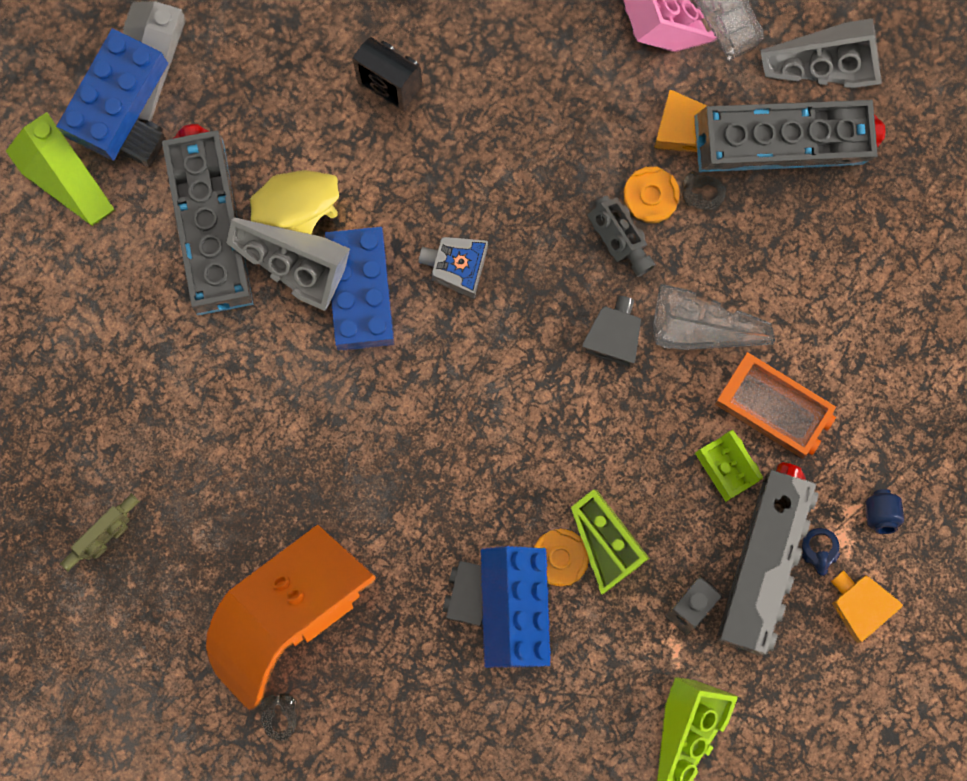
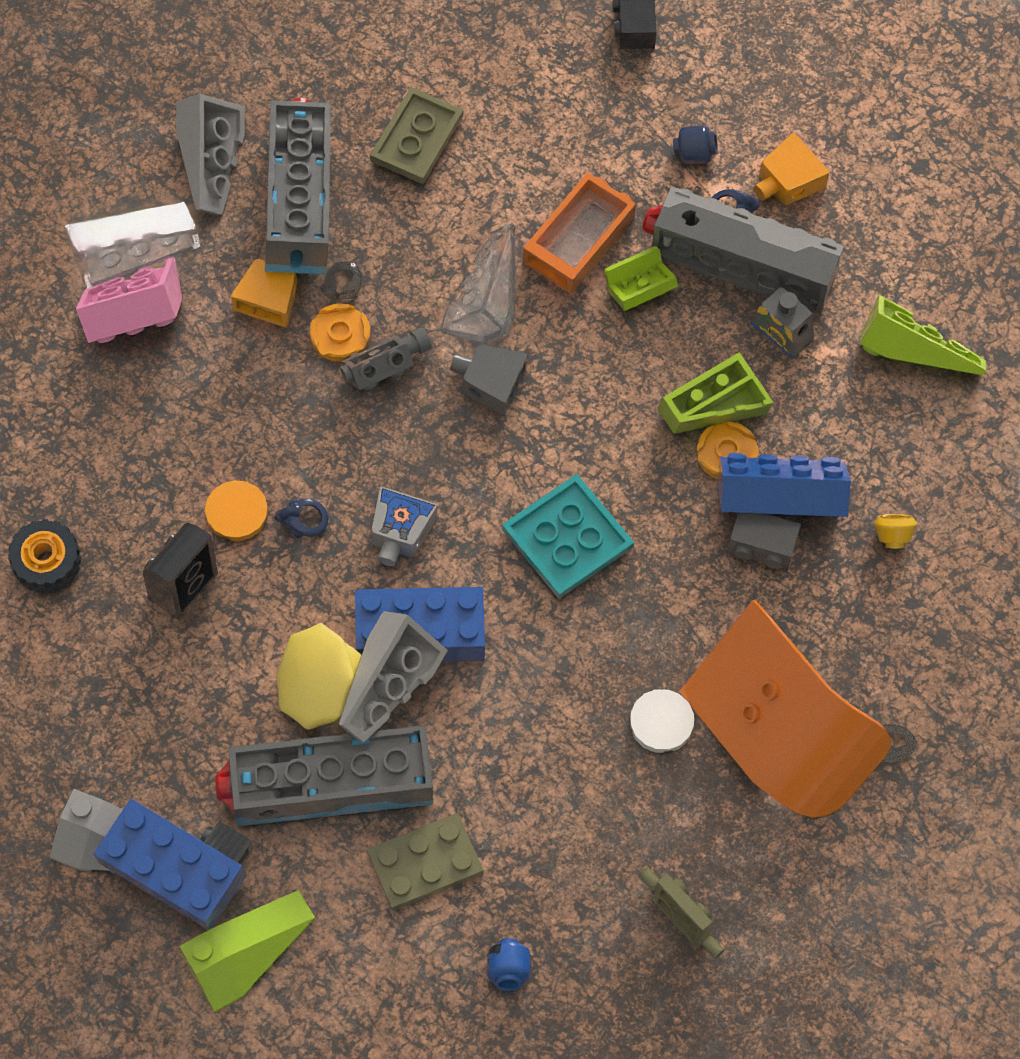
camera: 90 degrees left, 15 degrees down
none -> light orange tile [205,480,268,542]
none -> dark blue piece [274,498,328,538]
none -> olive plate [367,813,484,911]
none -> olive plate [370,87,463,184]
none -> blue head [487,938,531,991]
none -> teal plate [502,474,635,599]
none -> white tile [630,690,694,753]
none -> yellow cone [874,514,917,549]

